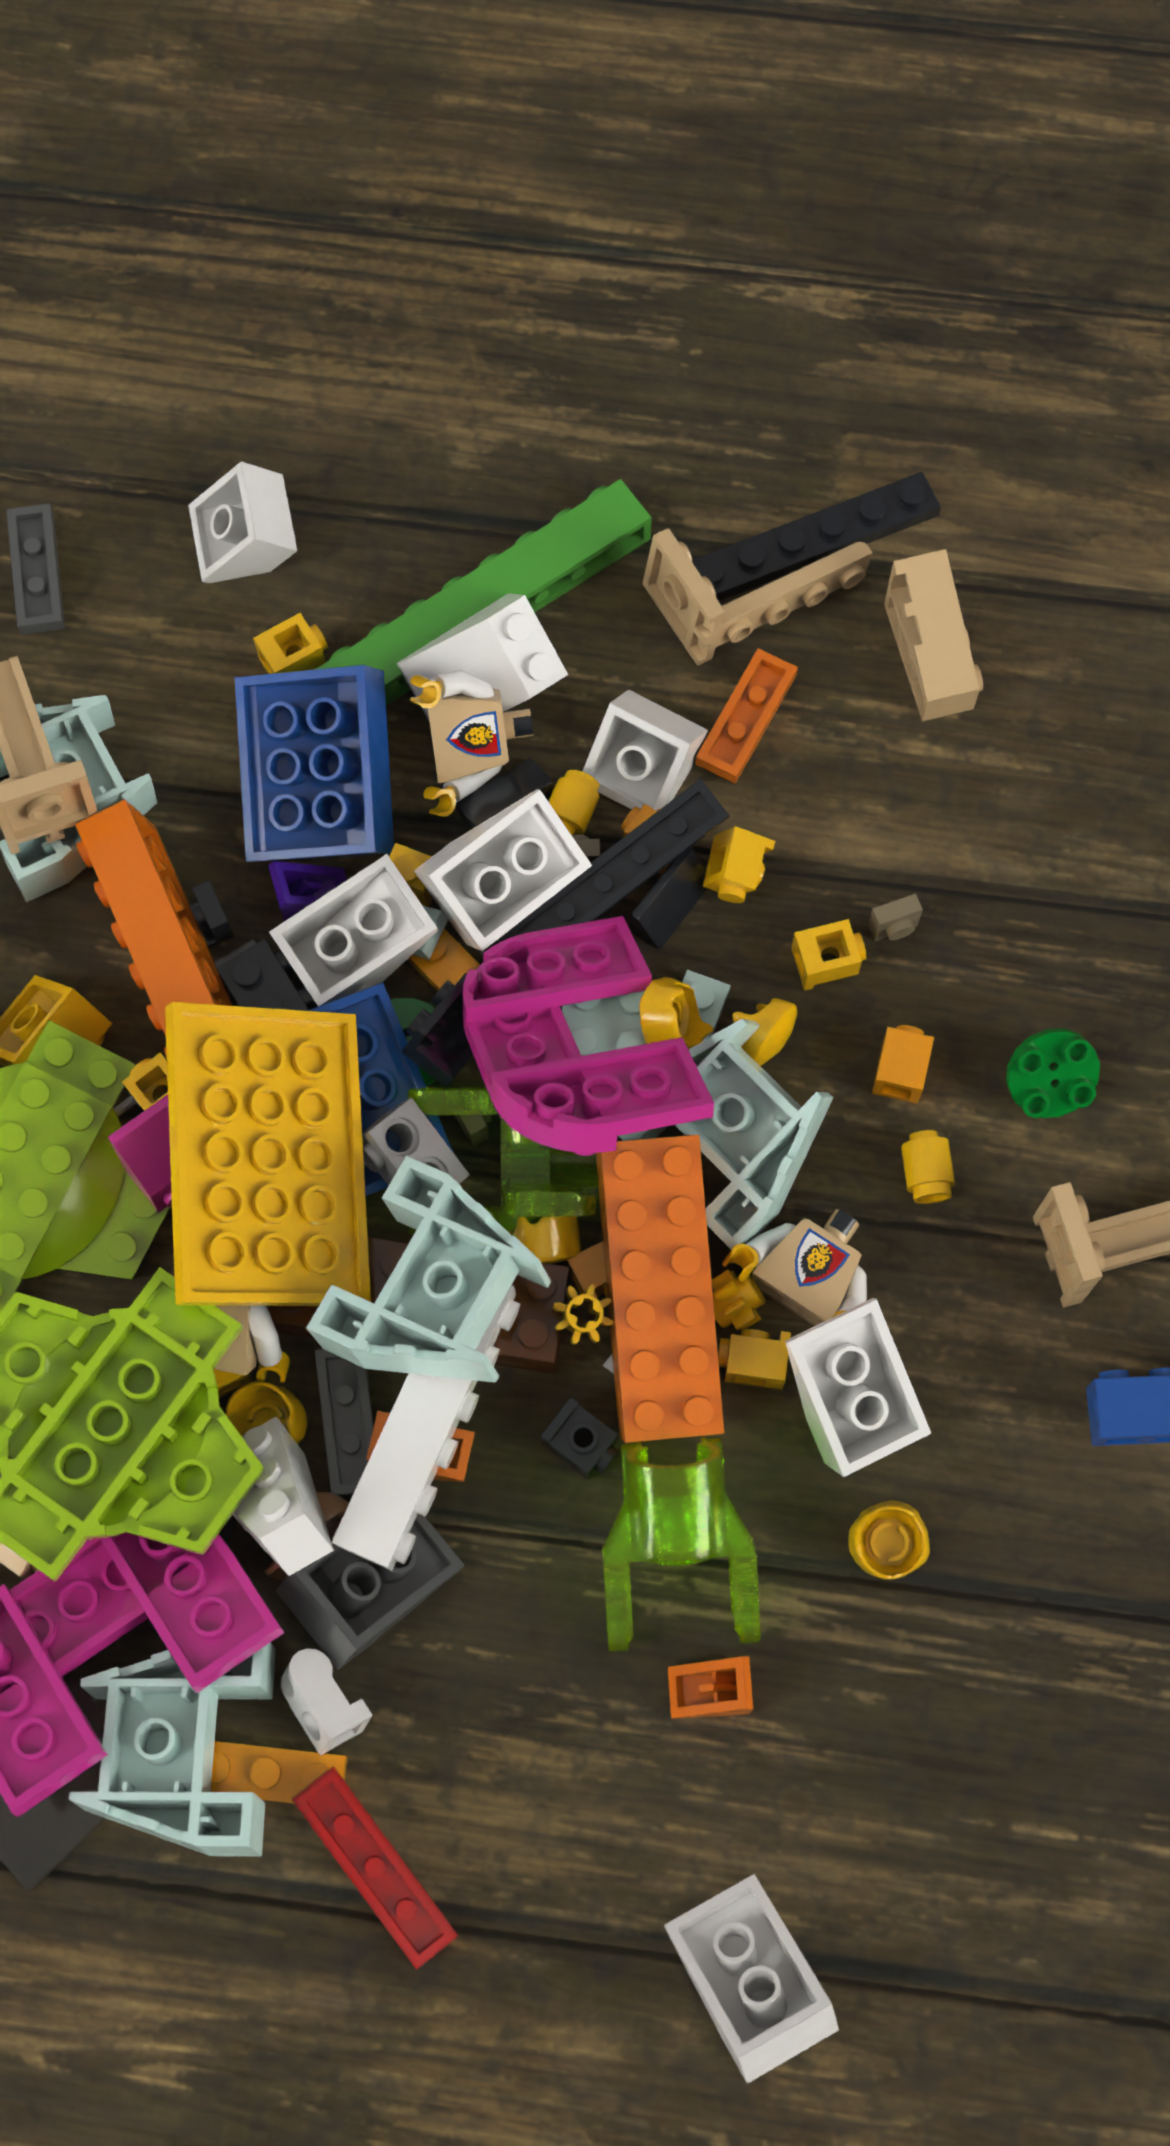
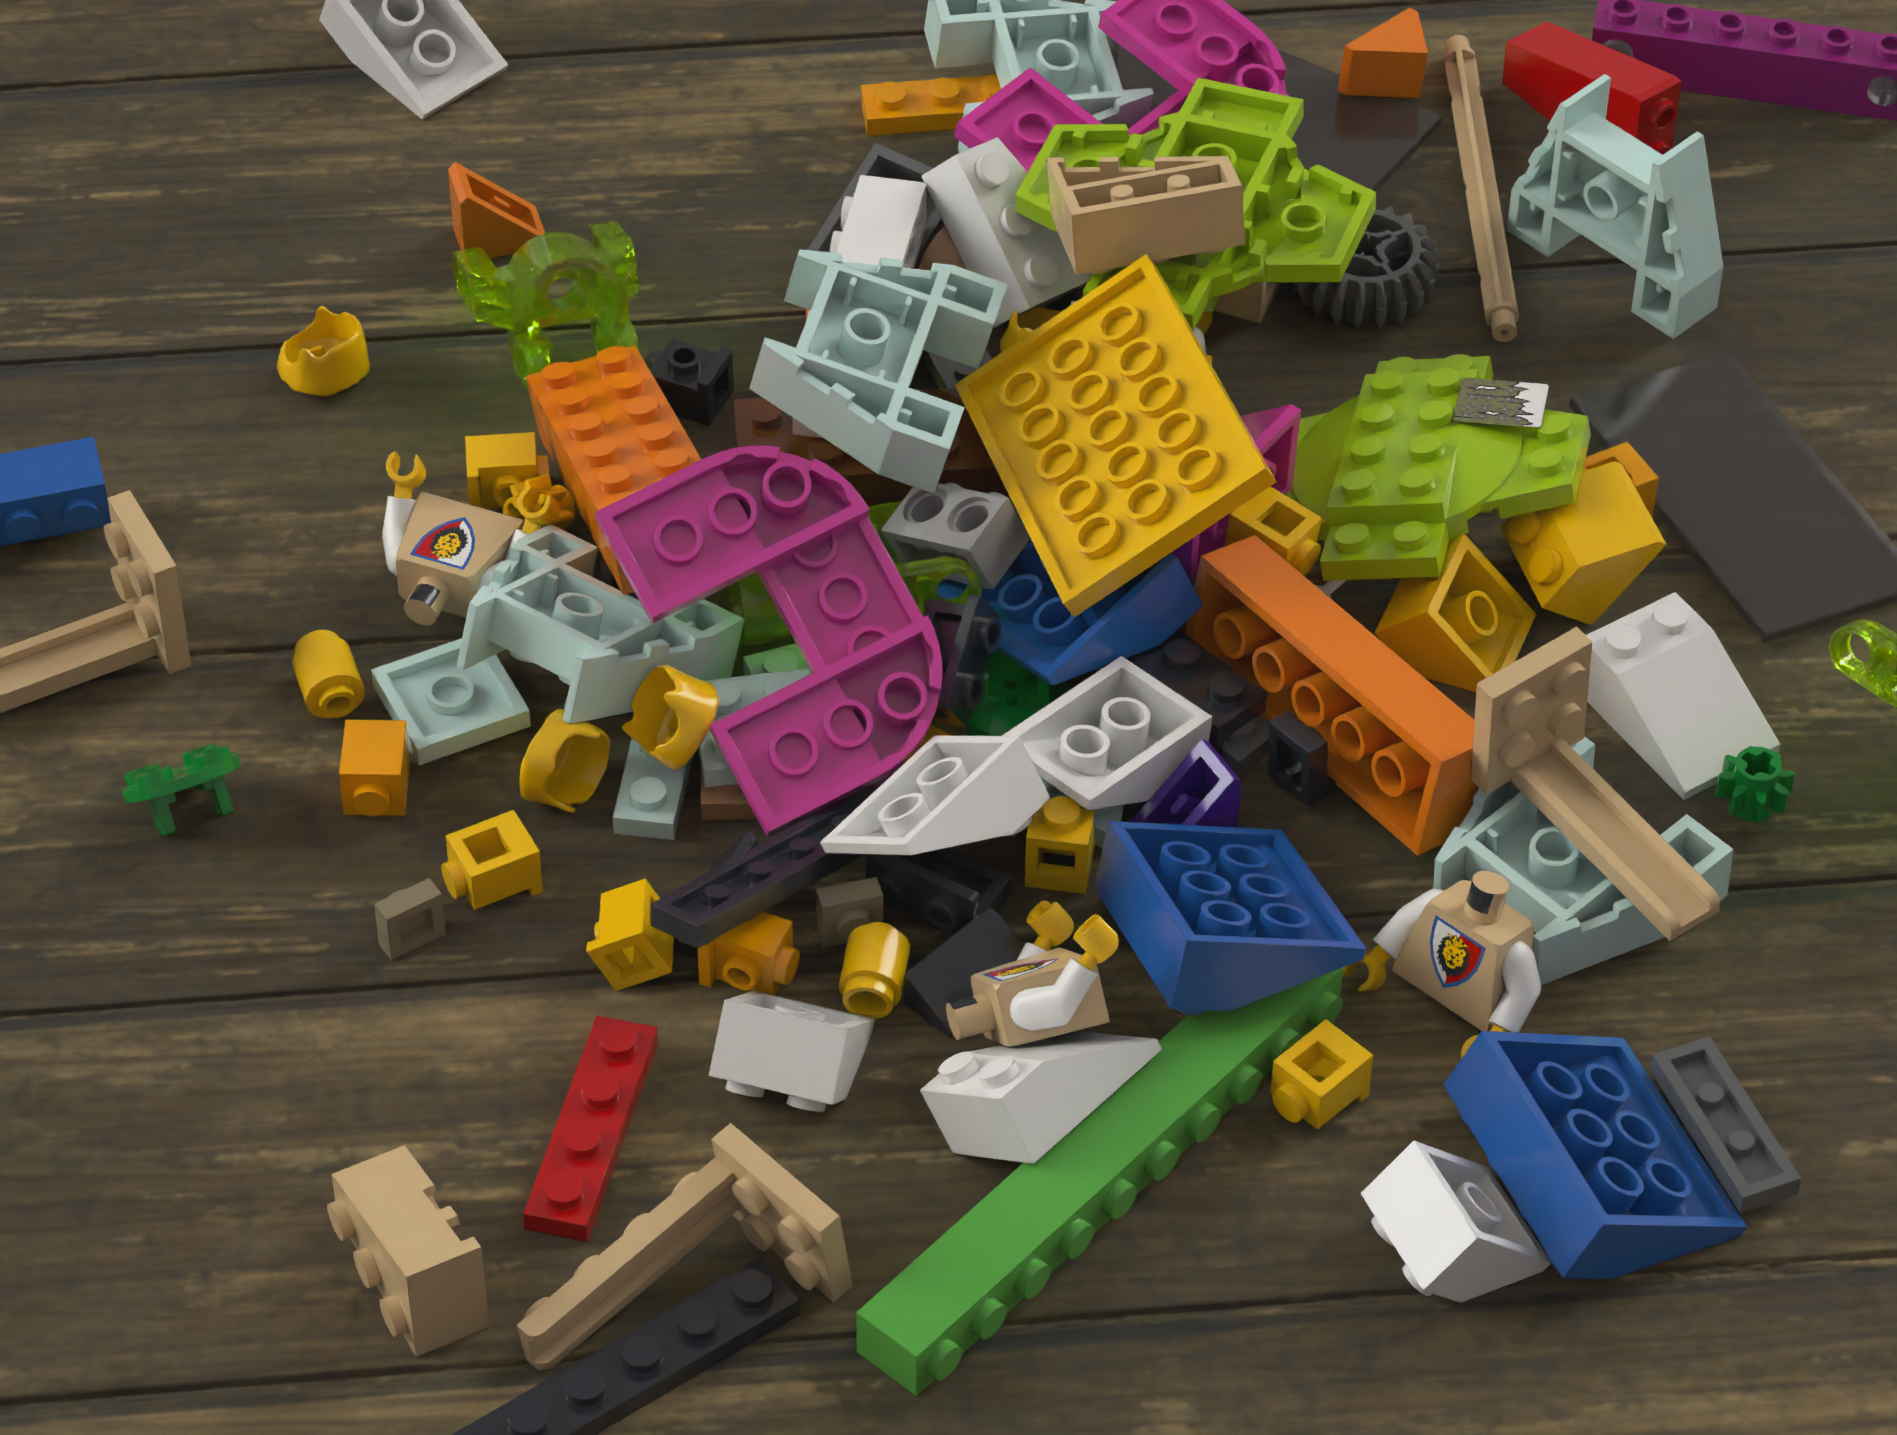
camera: 165 degrees right, 25 degrees down
white leg [281,1648,373,1756] -> none
red tile [292,1765,458,1970] -> none
yellow gear [552,1284,614,1345] -> none
orange plate [695,648,798,784] -> none
white slope [785,1298,931,1477] -> none
none -> light aqua plate [371,638,531,766]
none -> red plate [523,1015,659,1242]
none -> tan wedge [1046,156,1245,275]
none -> torso [1342,871,1541,1058]
none -> blue slope [1443,1031,1747,1279]

